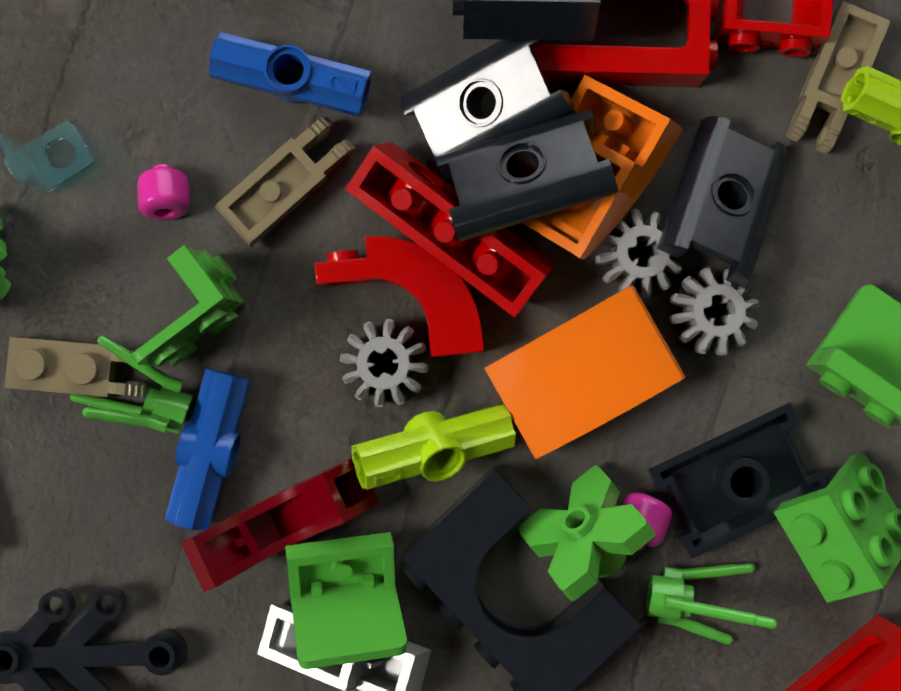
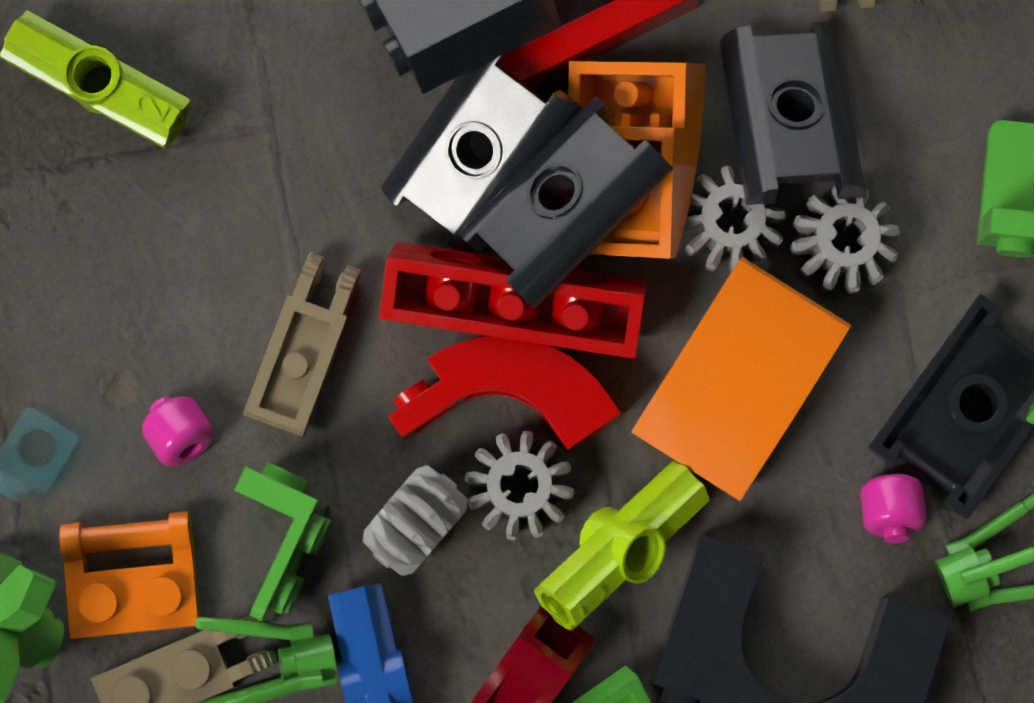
camera: 30 degrees left, 5 degrees down
blue piece [209,32,372,117] -> none
bright green plant [518,465,655,601] -> none
none -> orange plate [60,511,201,639]
none -> light grey gear [363,465,468,576]

